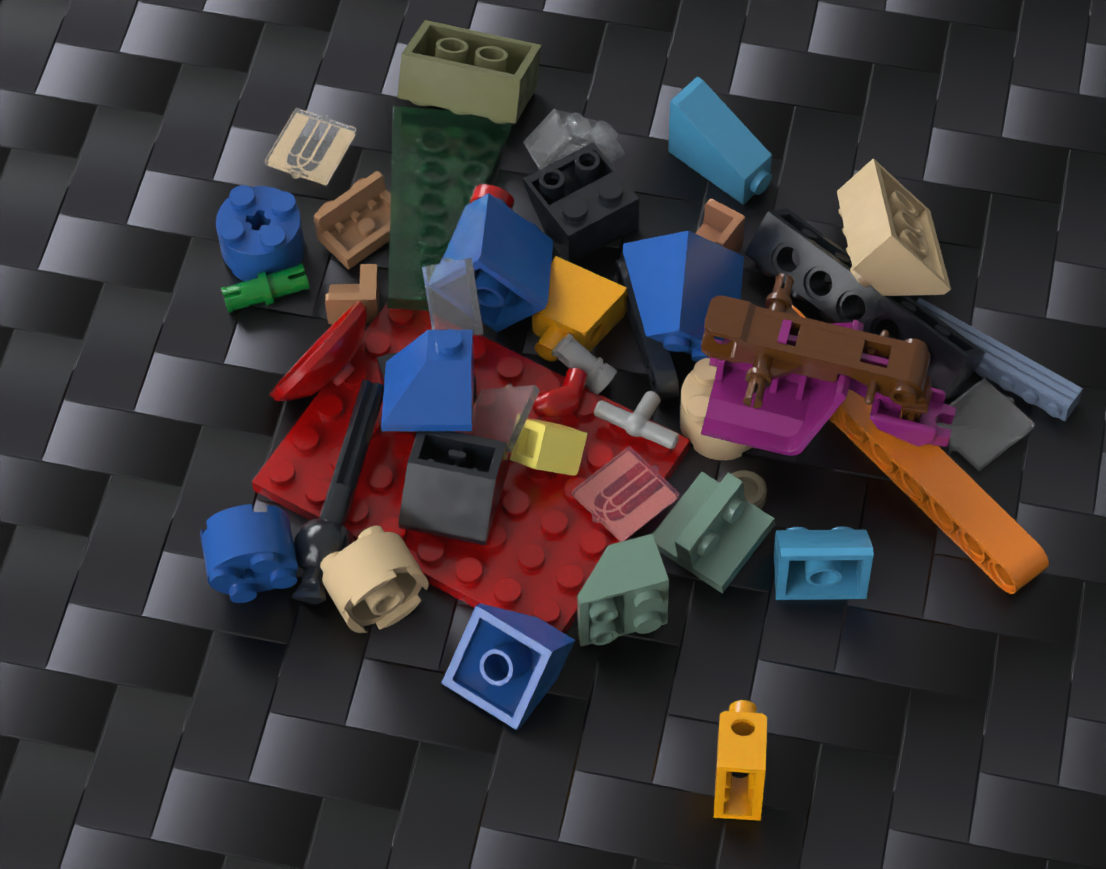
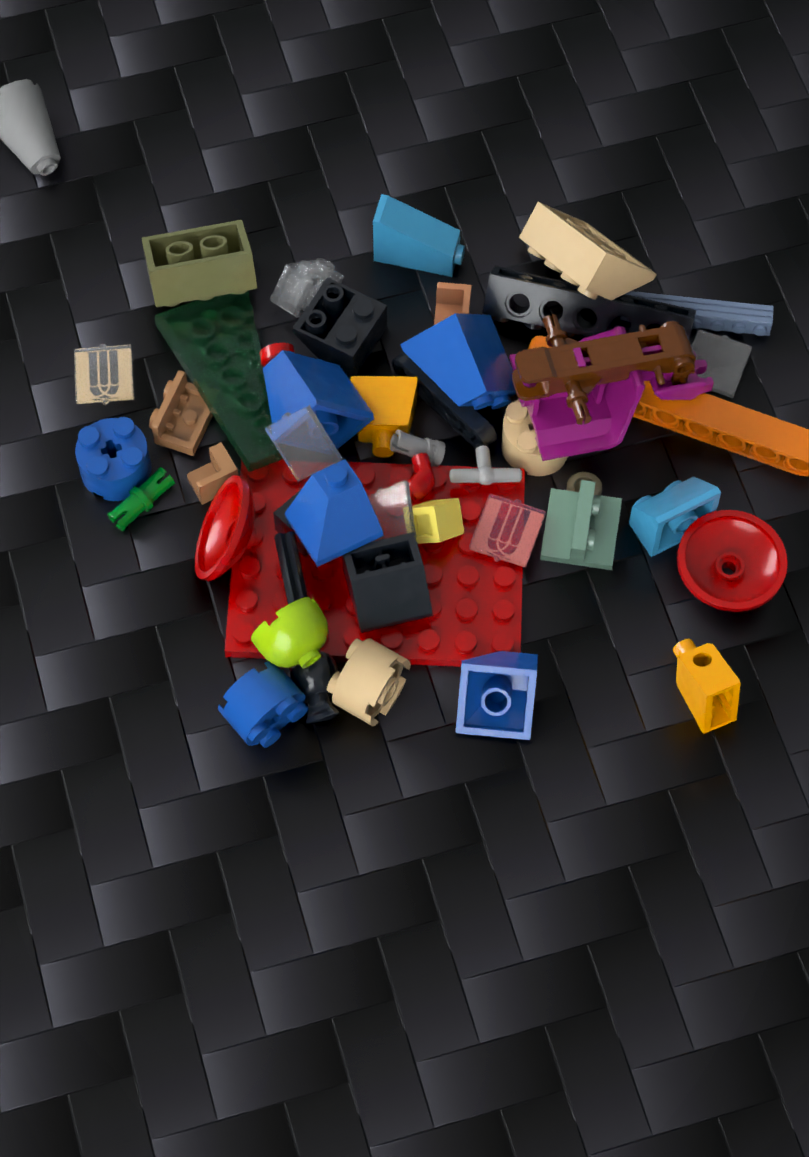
camera: 30 degrees left, 5 degrees up
sand green slope [577,534,669,646] -> none
none -> lime cylinder [251,597,329,669]
none -> red dish [677,510,788,612]

